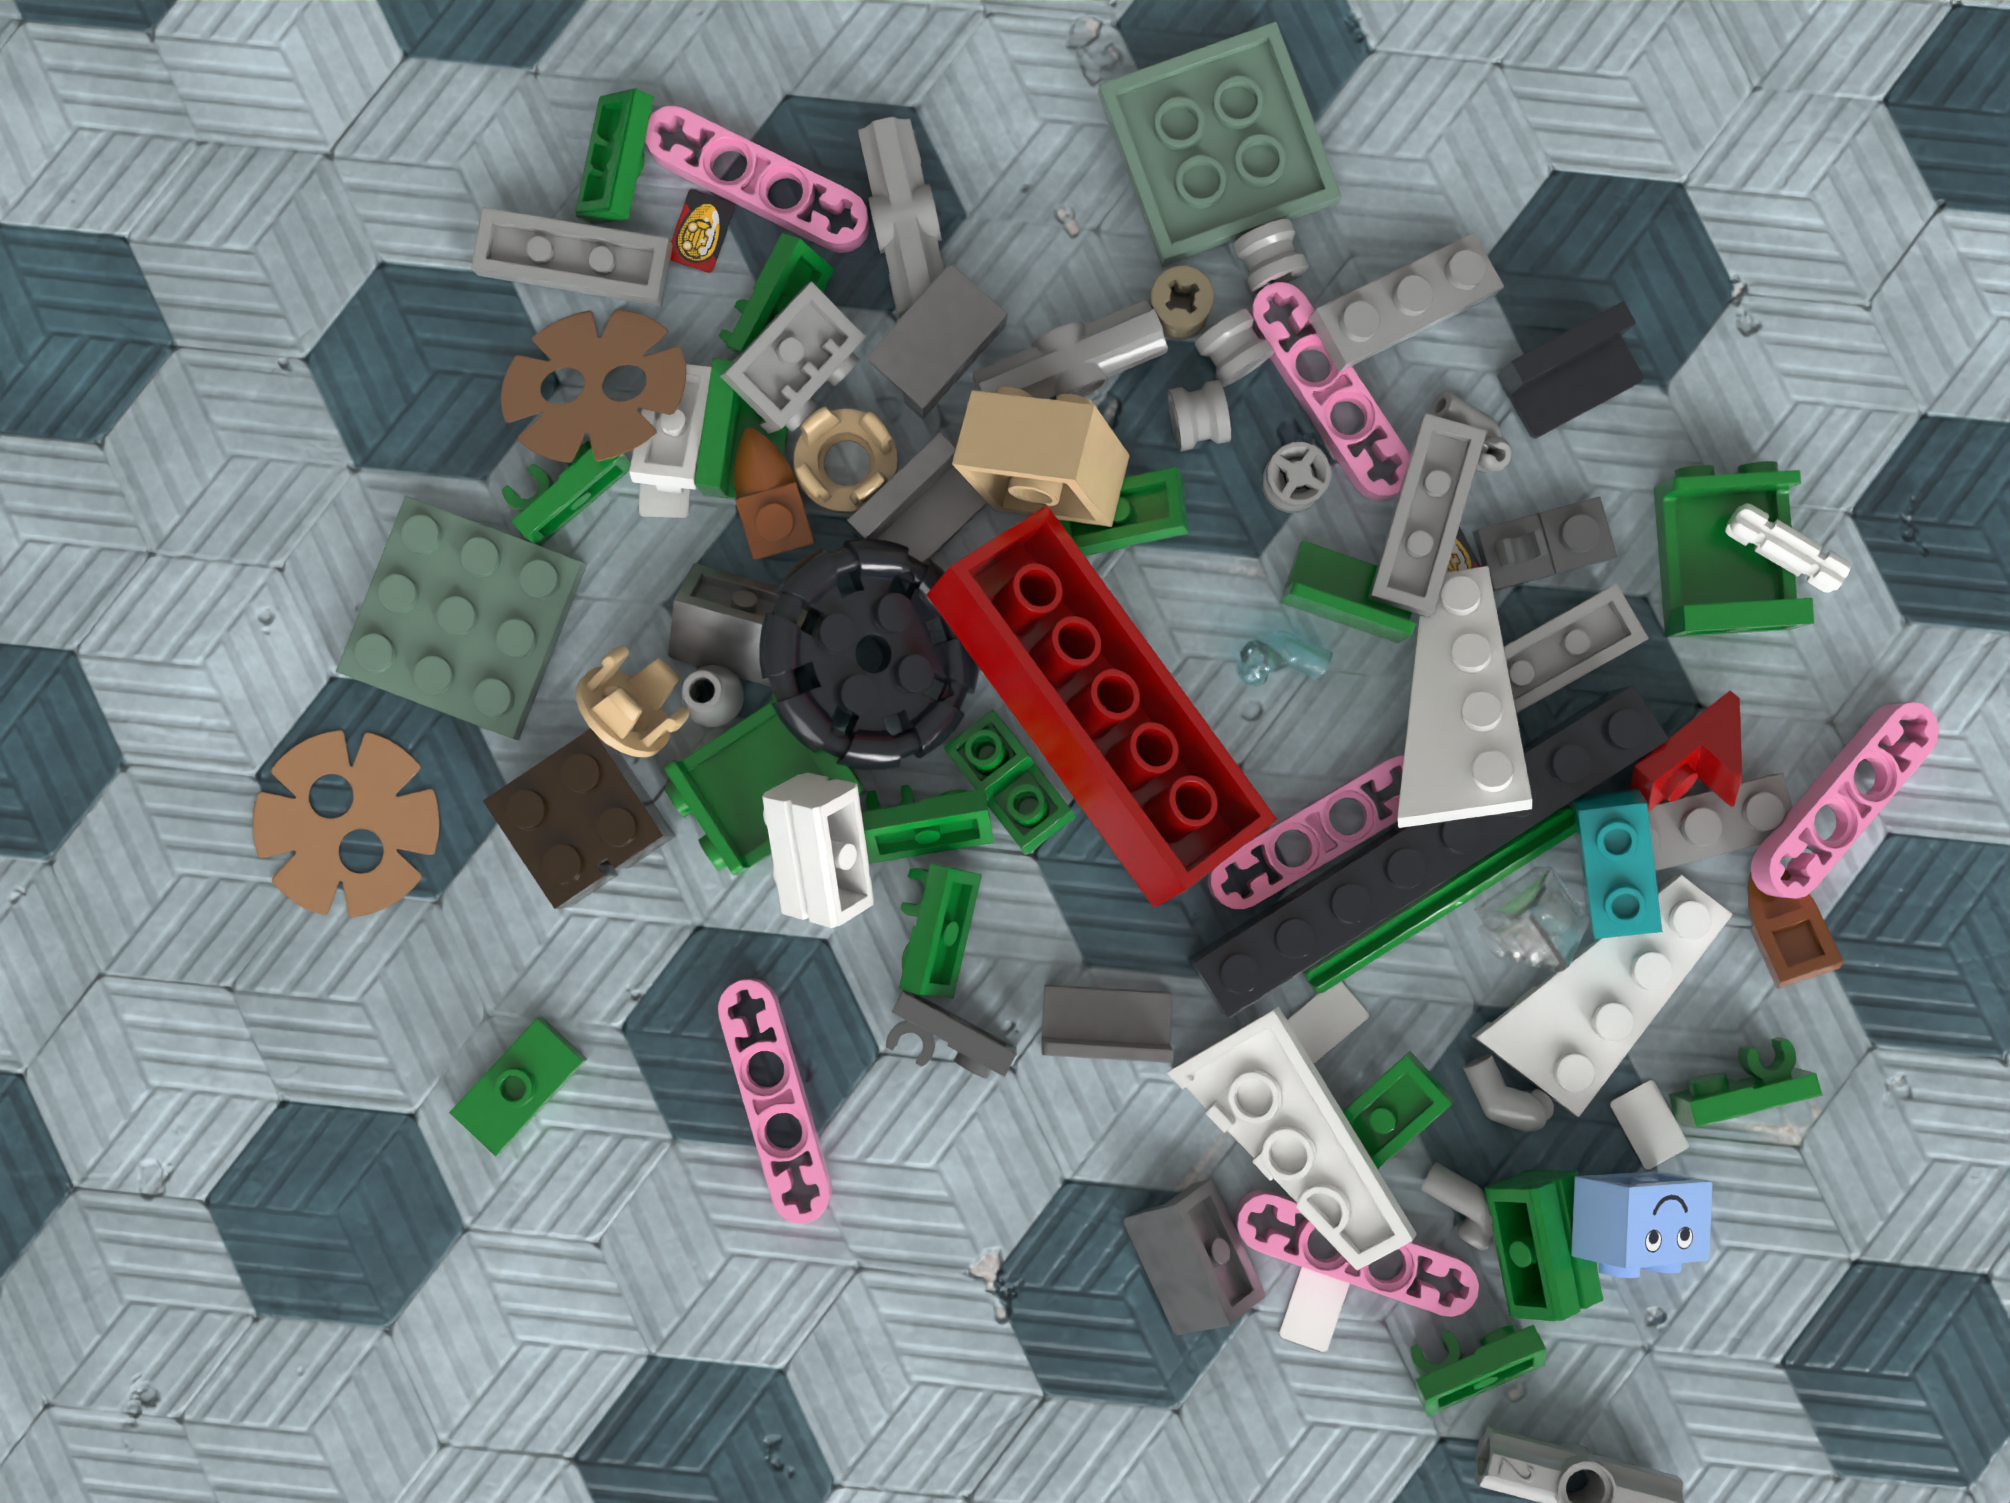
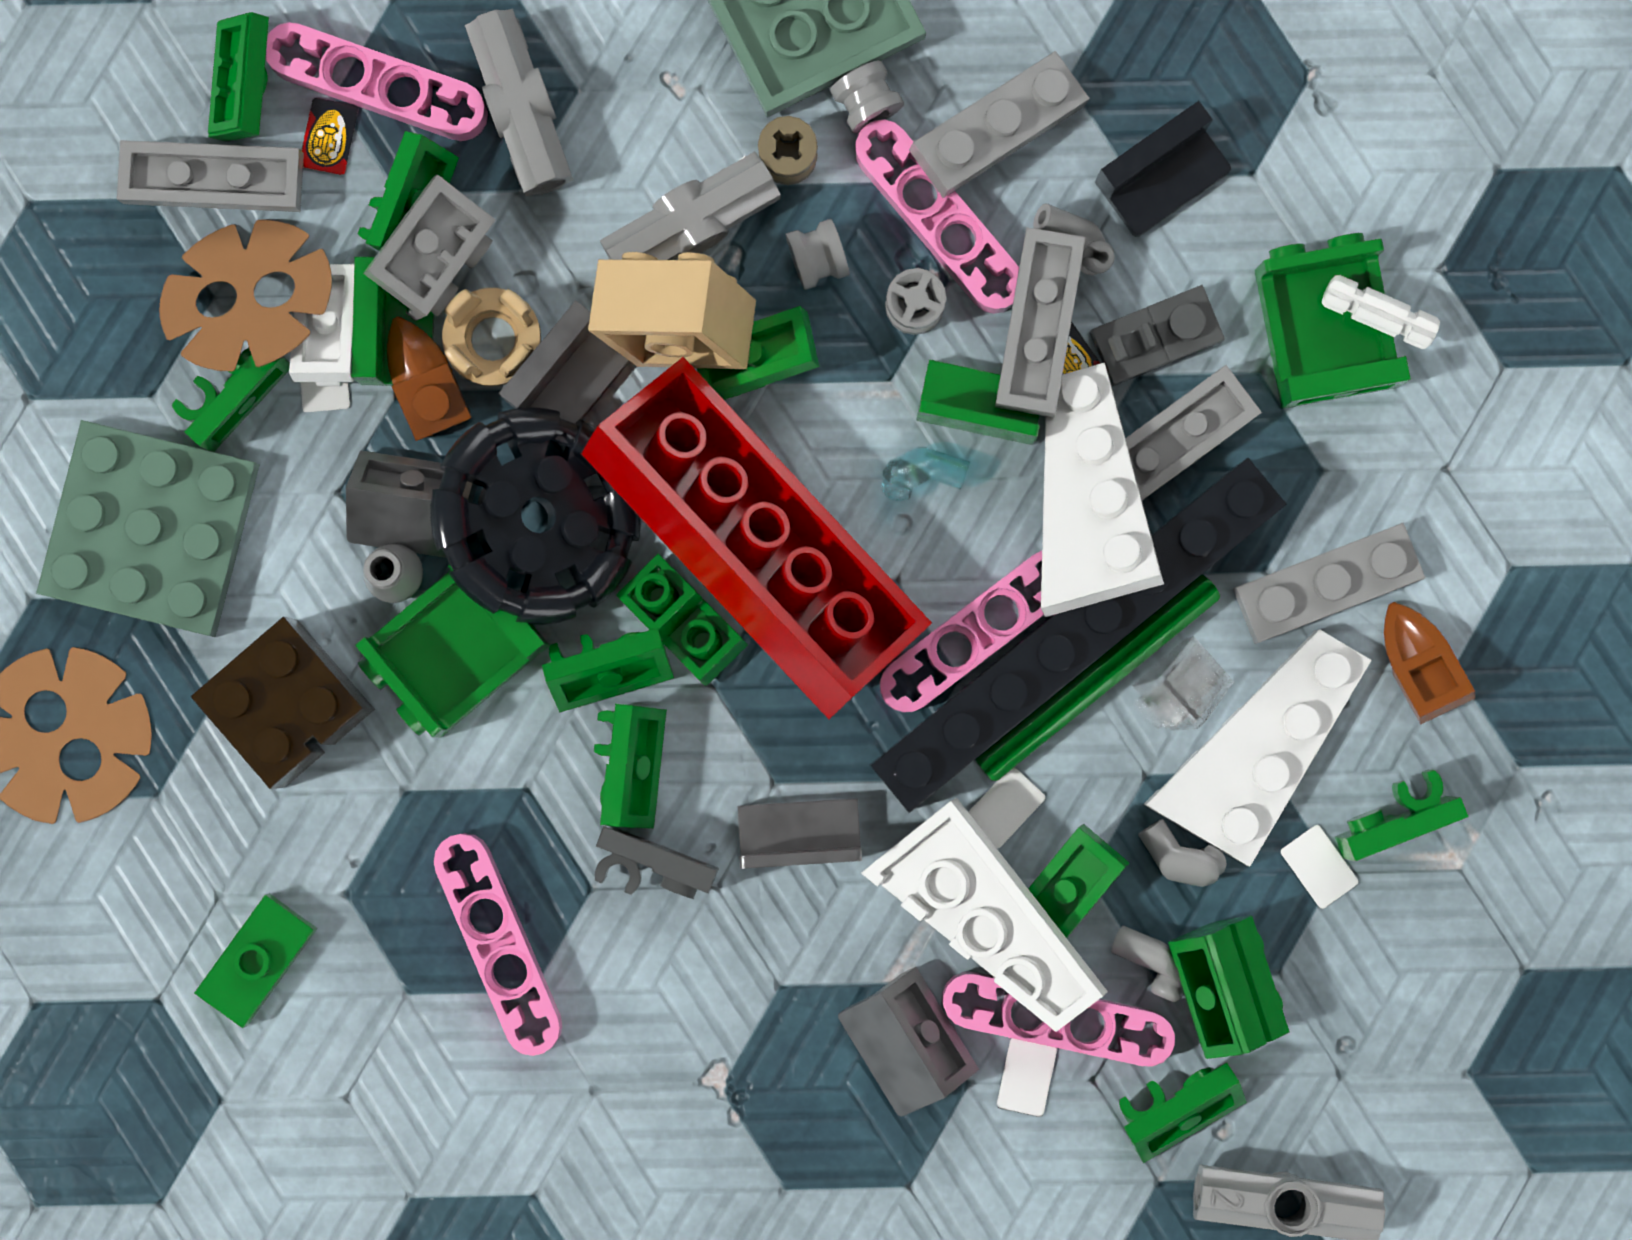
camera: 10 degrees left, 0 degrees up
tan piece [576,646,689,757] -> none
white brick [762,772,874,928] -> none
flat silver panel [868,265,1008,419] -> none
light grey wheel [1194,308,1275,387] -> none
light blue brick [1571,1171,1712,1278] -> none
teal brick [1573,788,1663,939] -> none
red slope [1630,690,1742,812] -> none
bright pink beam [1750,702,1939,899] -> none

